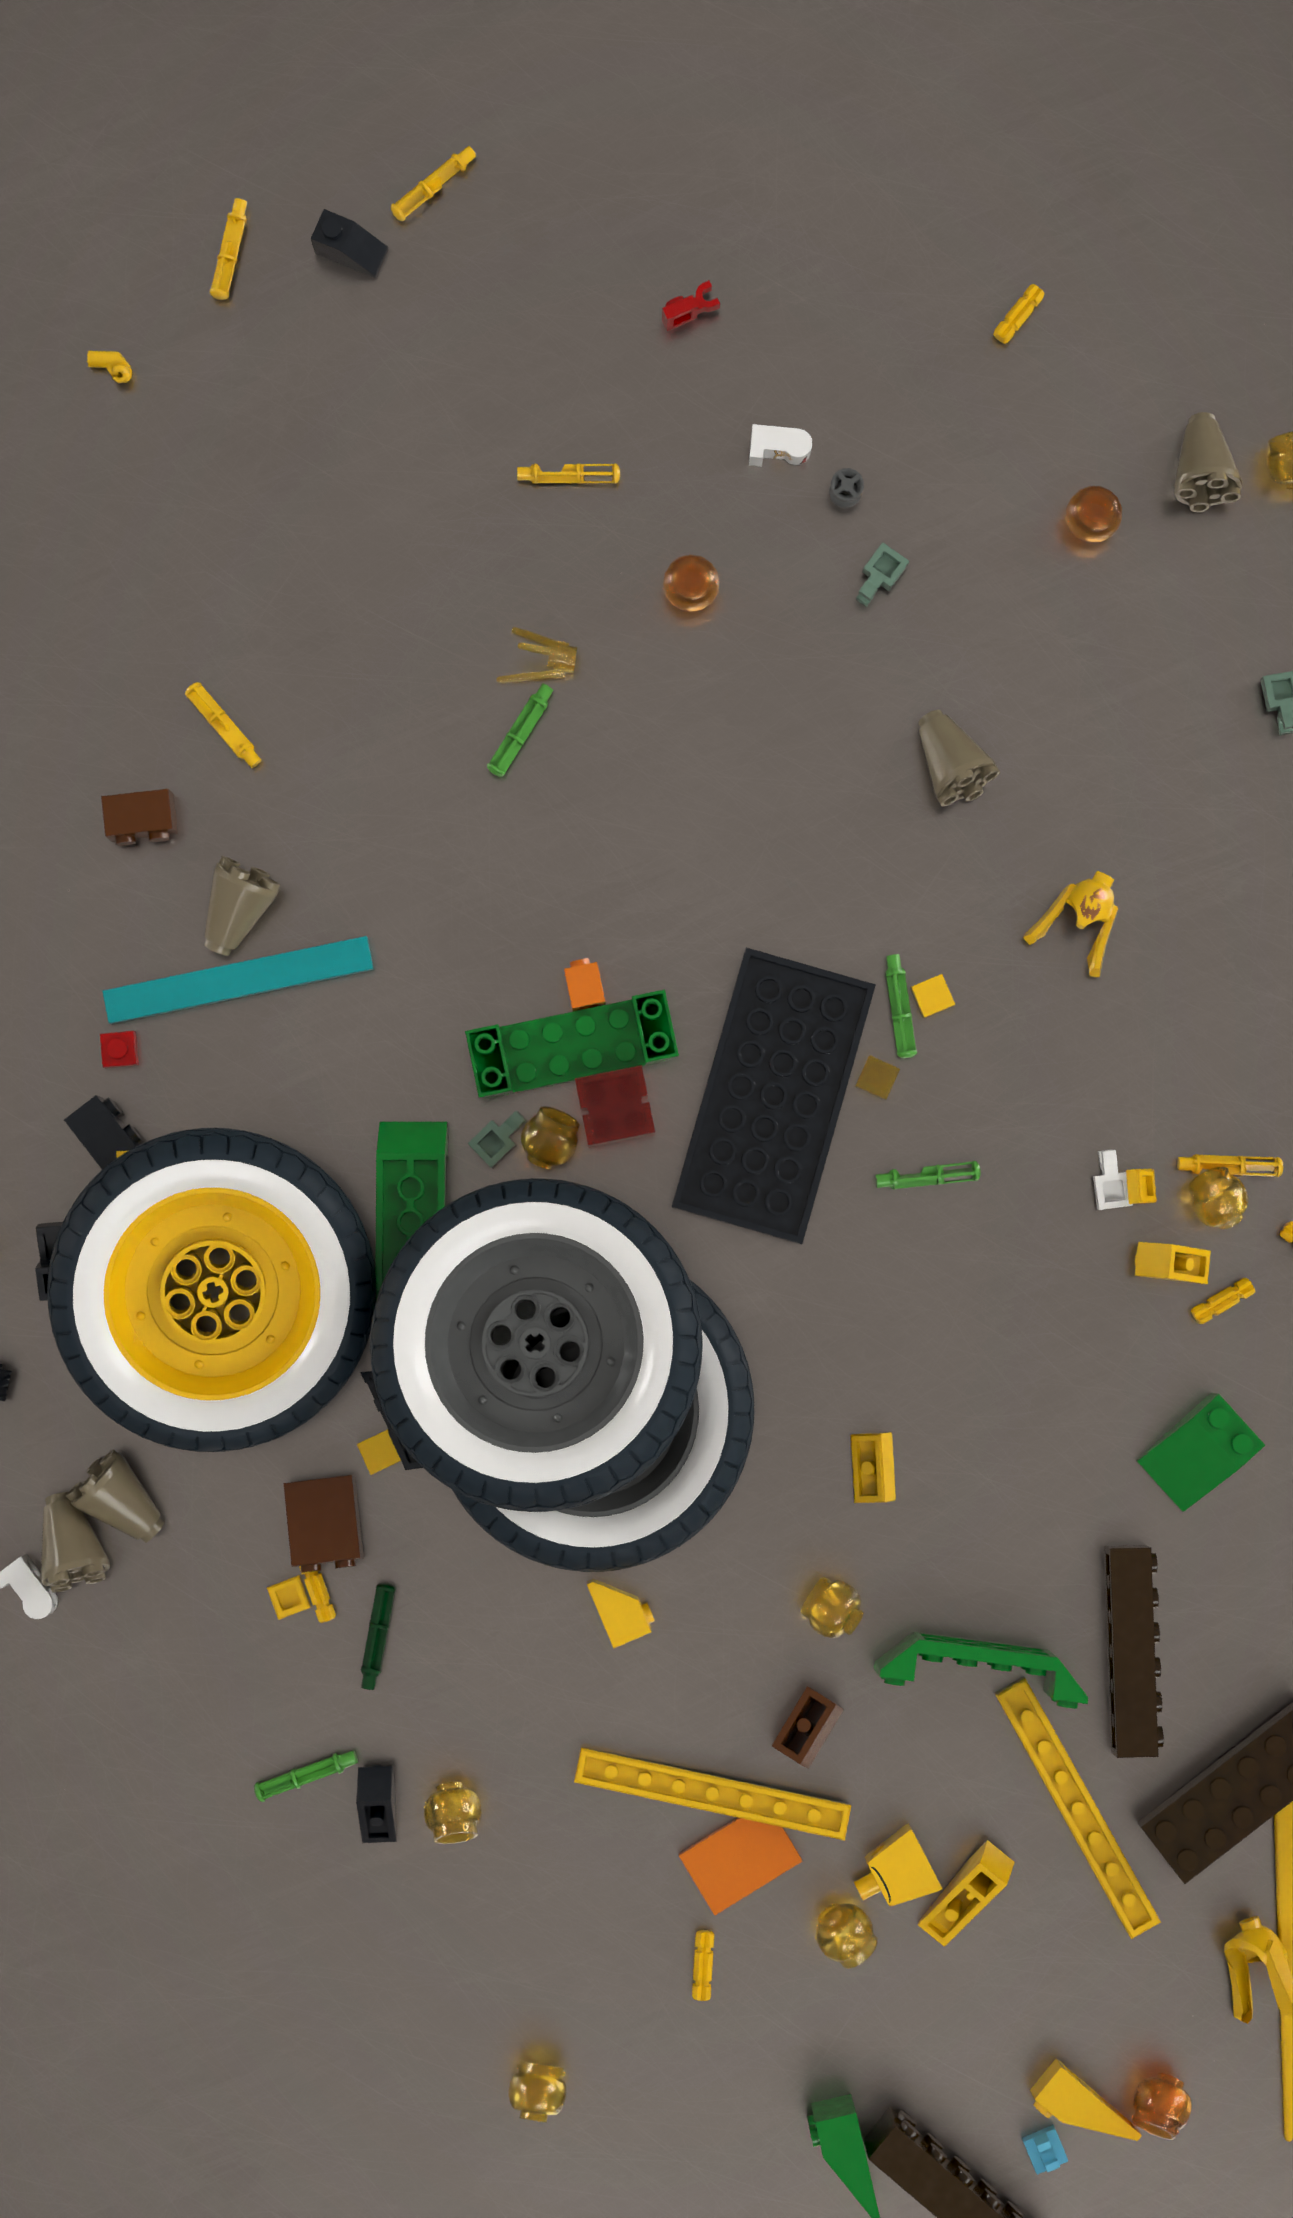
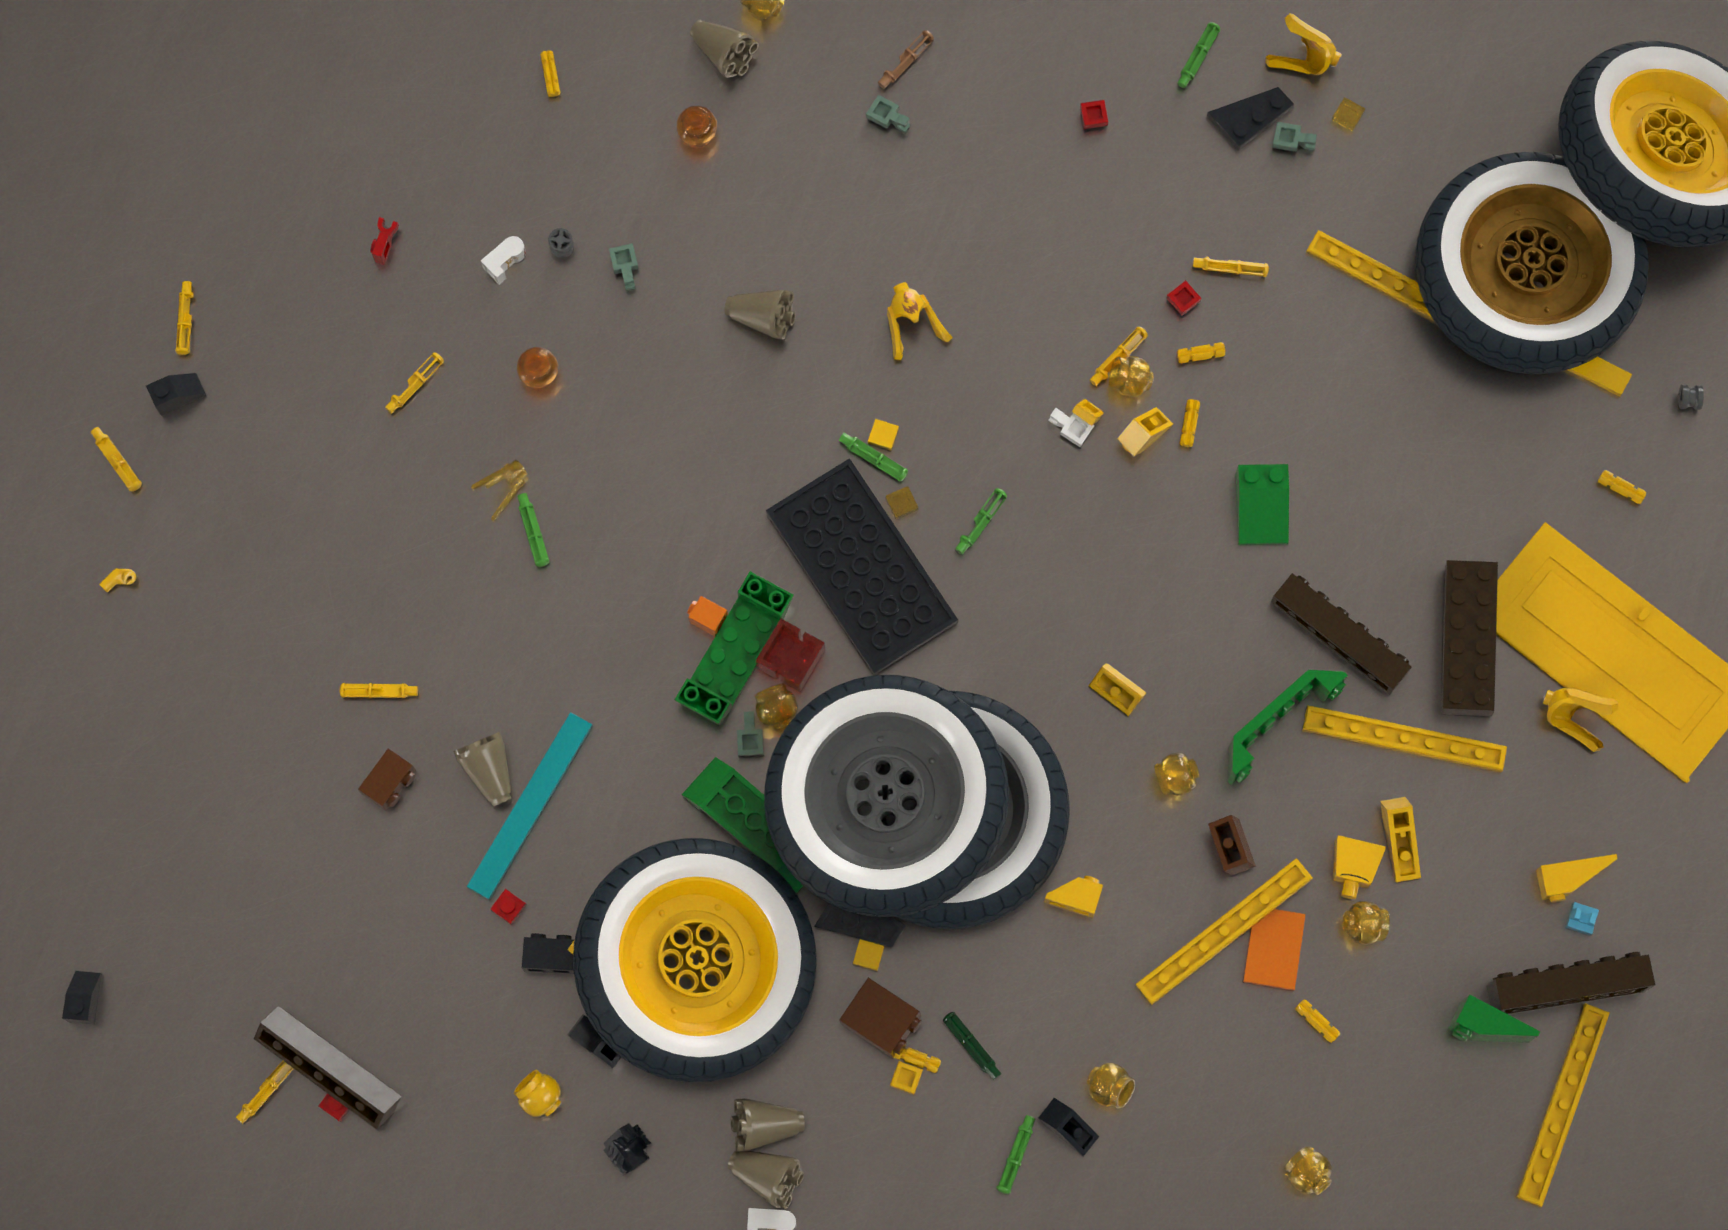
camera: 45 degrees left, 10 degrees down
clear orange piece [1132,2073,1192,2140] -> none

